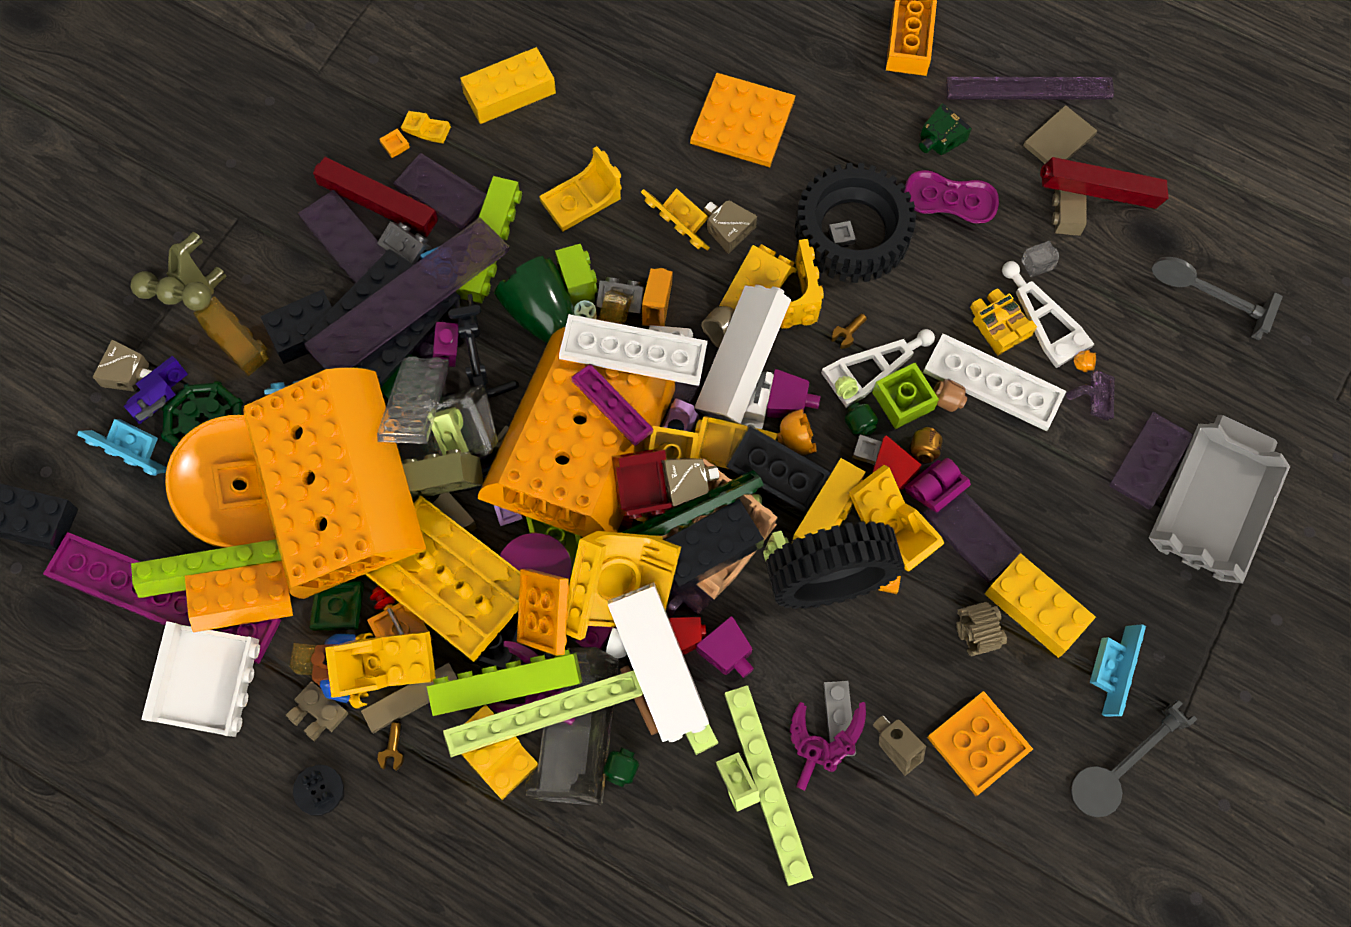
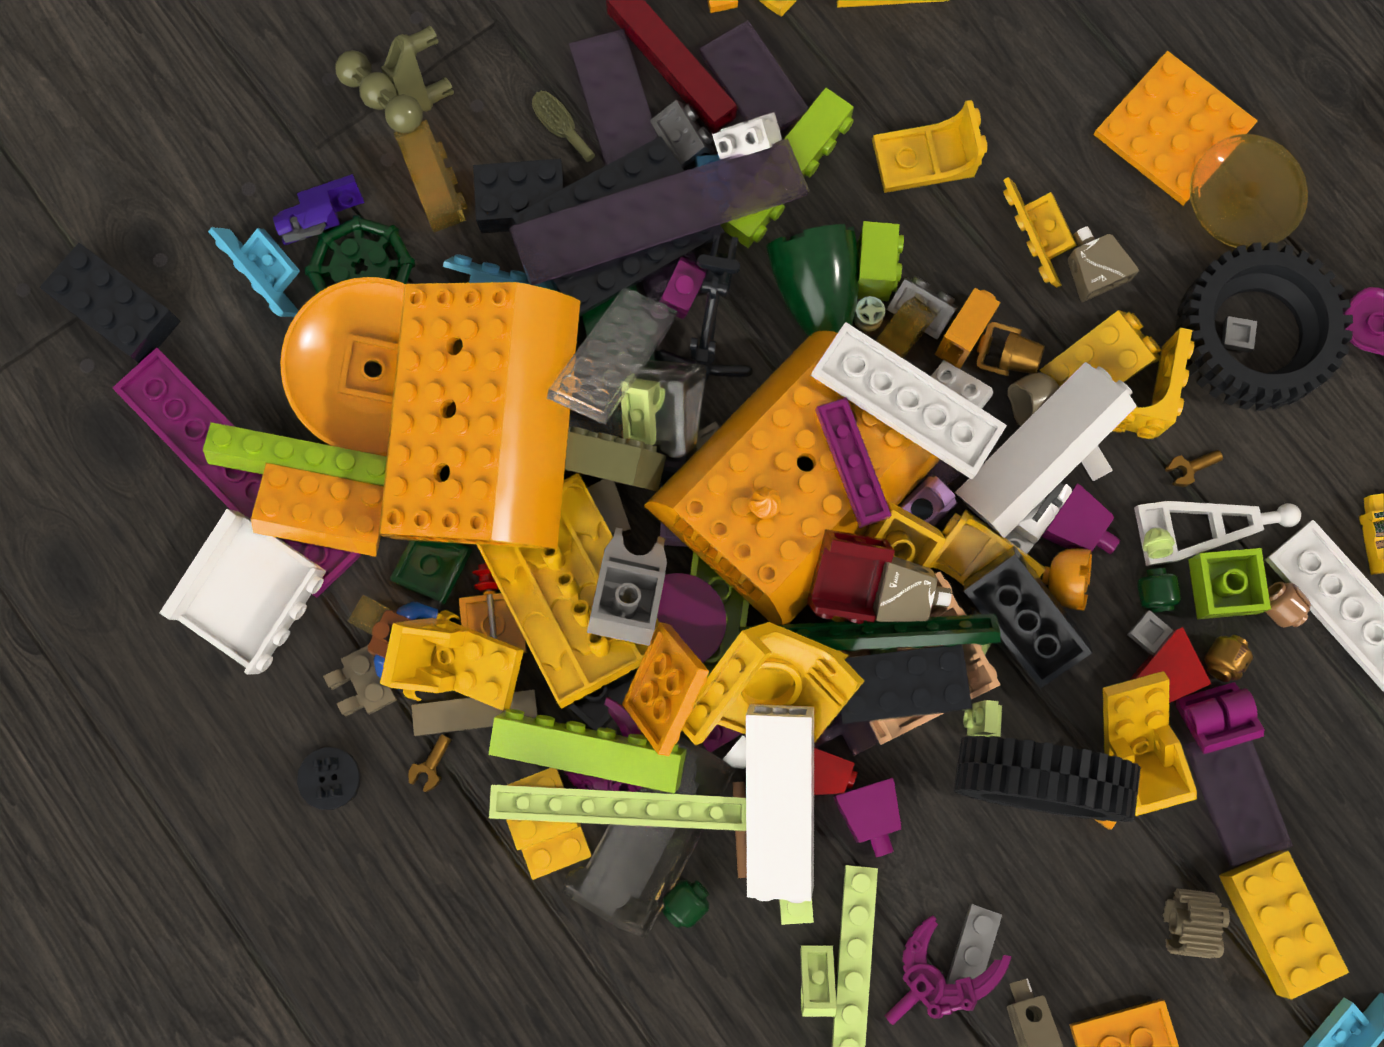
camera: 25 degrees right, 10 degrees up
dark tan torso [93,340,152,391] -> none
yellow brick [792,458,865,543] -> none
none -> olive piece [532,90,595,162]
none -> light grey brick [587,527,667,646]
none -> white hips [712,112,783,163]
none -> light orange plate [749,486,782,519]
none -> pearl gold piece [977,322,1045,376]
none -> white sticker [1081,445,1113,481]
none -> clear yellow dish [1190,134,1308,249]

